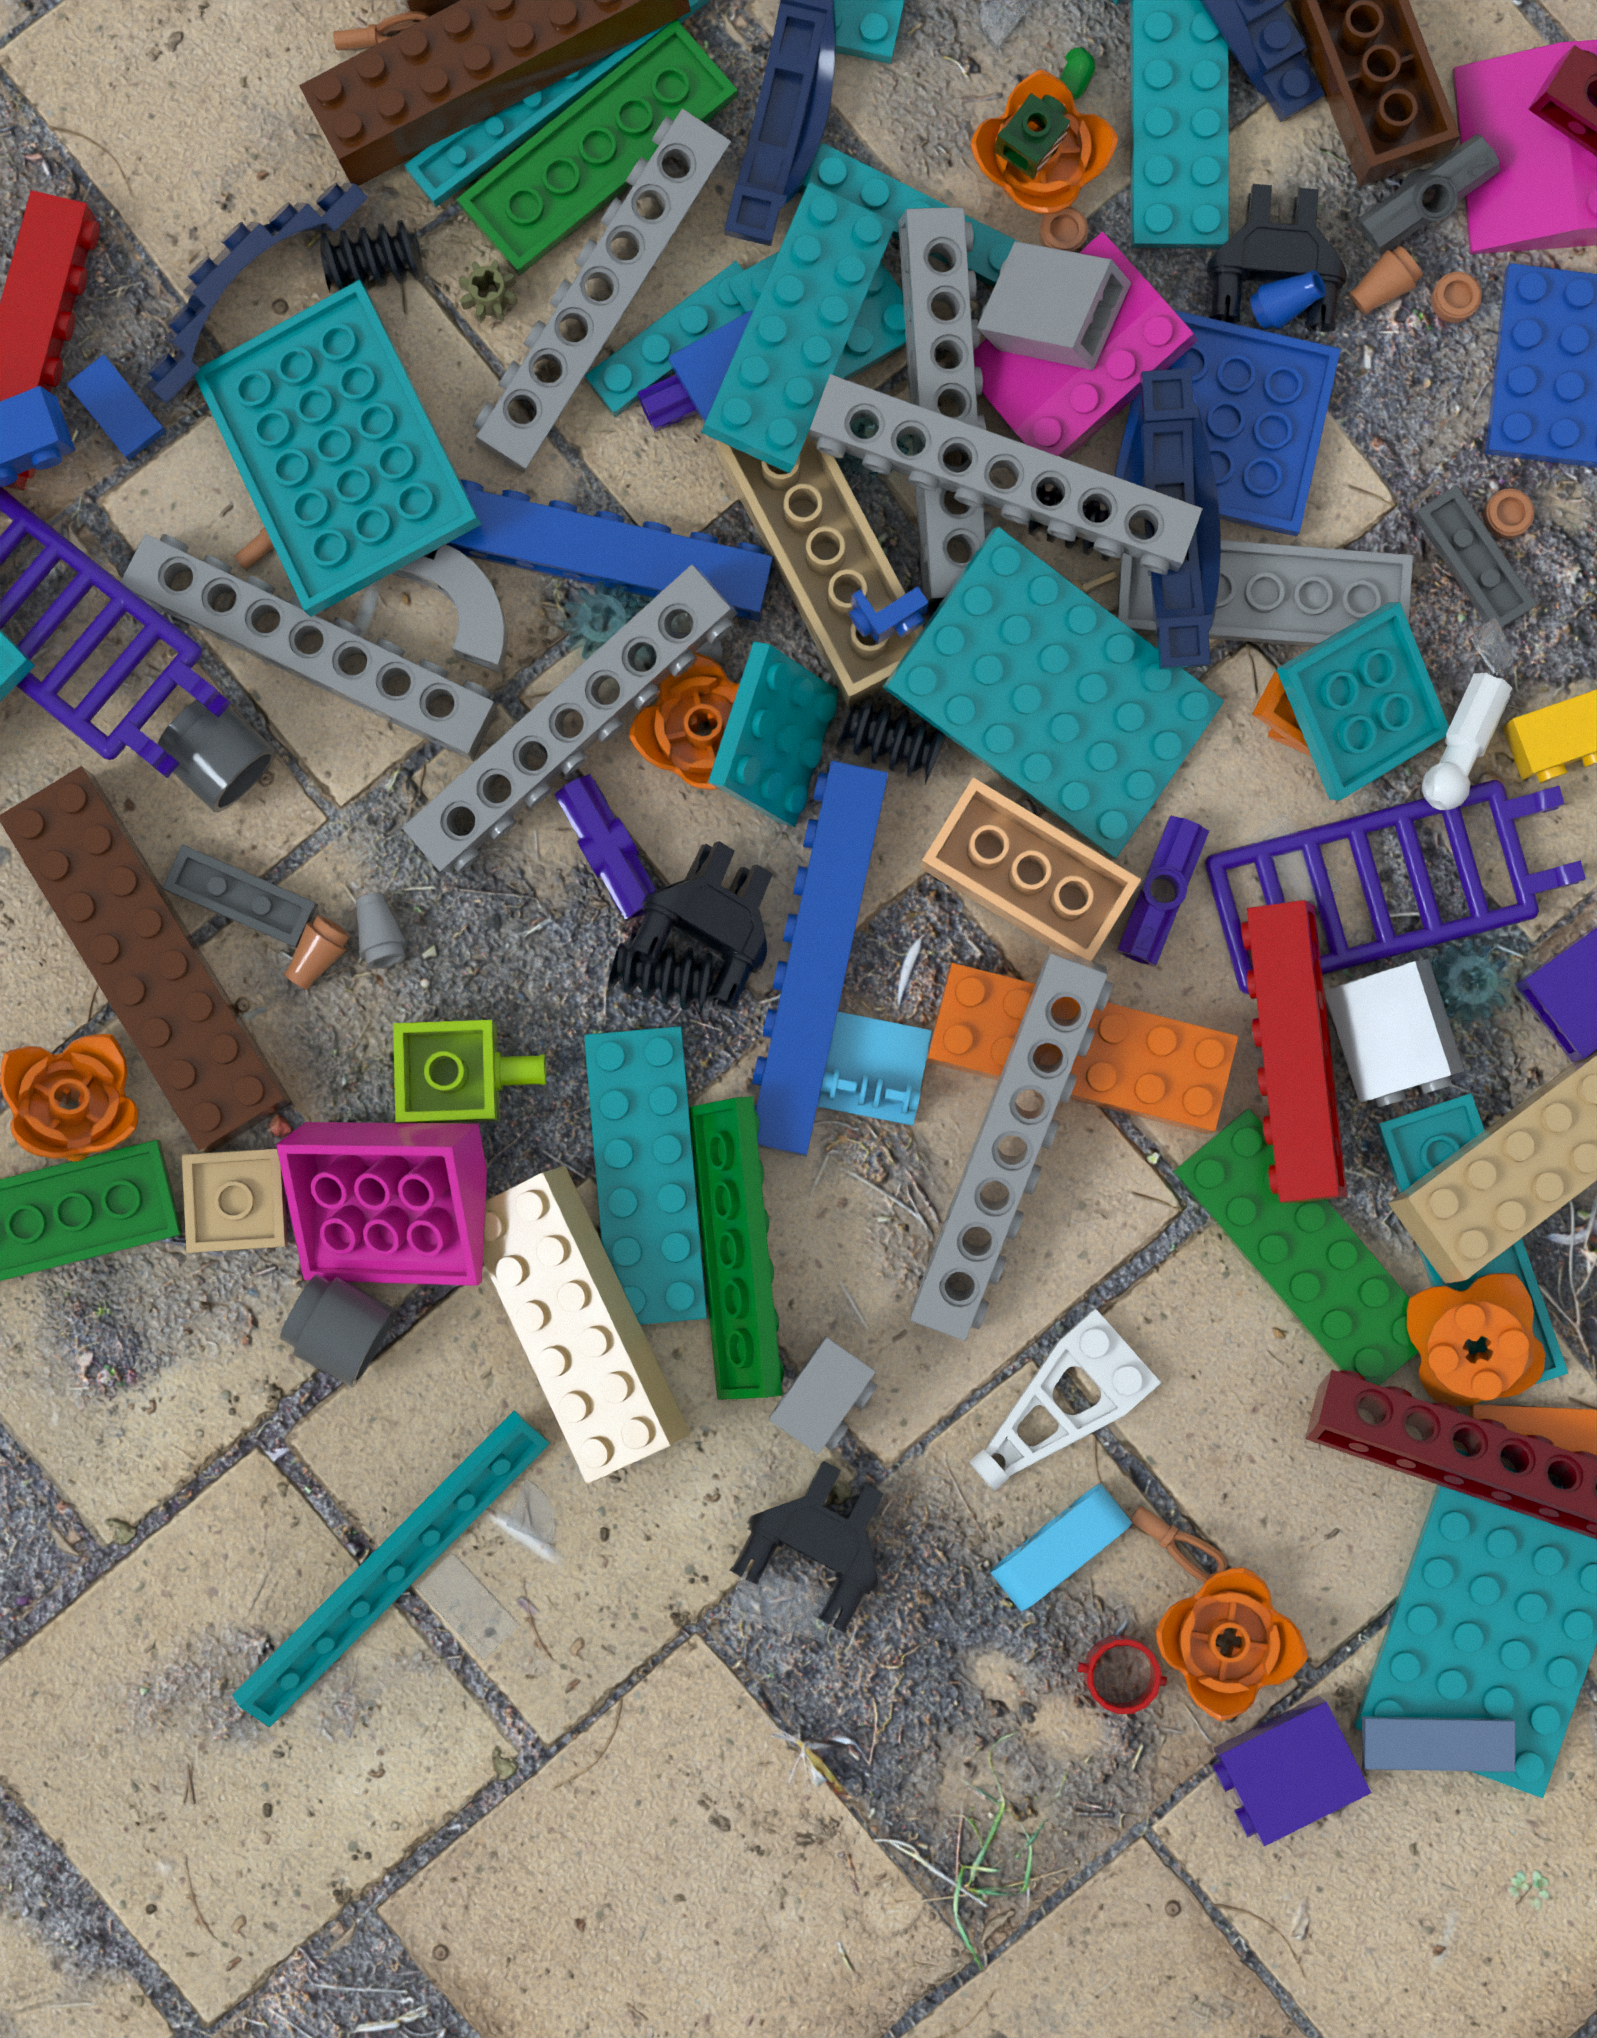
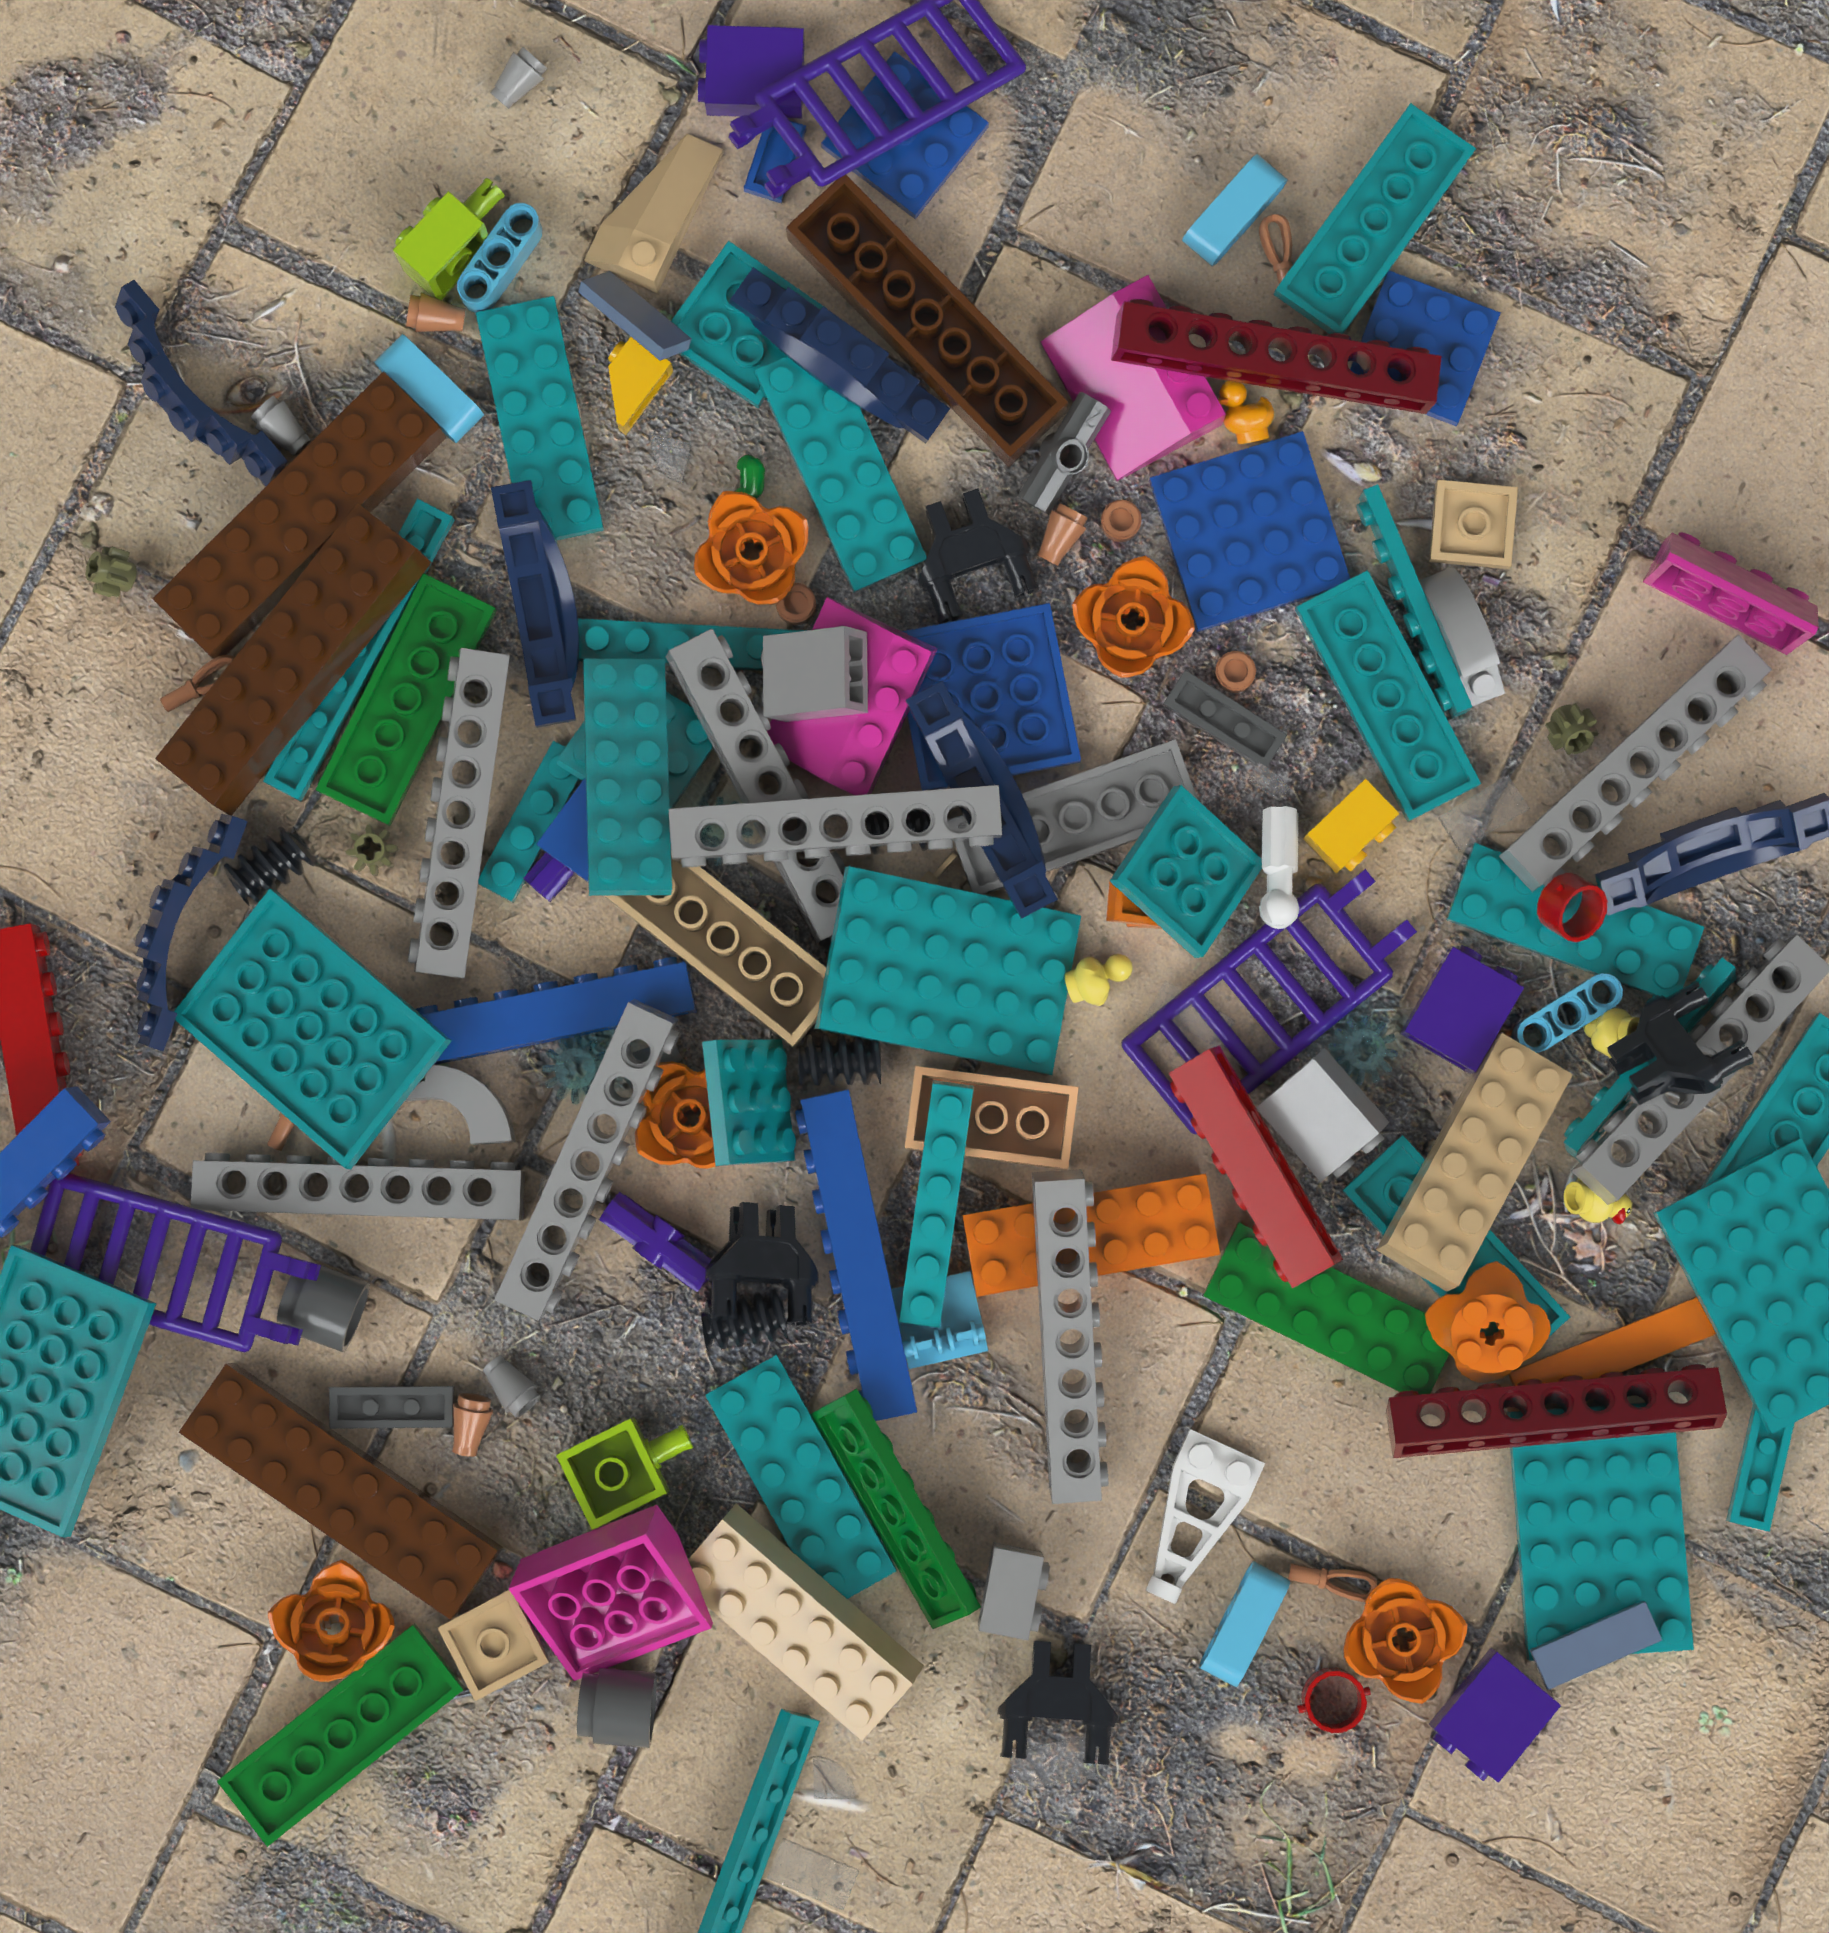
camera: 20 degrees left, 0 degrees up
blue tile [66,354,166,461] -> none
blue bracket [848,586,929,645] -> none
dark green brick [994,93,1070,179] -> none
dark purple piece [1116,815,1209,967] -> none
blue cone [1250,270,1326,330] -> none
none -> teal plate [899,1080,974,1328]
none -> light yellow animal [1065,954,1133,1006]
none -> orange brick [1072,556,1195,678]

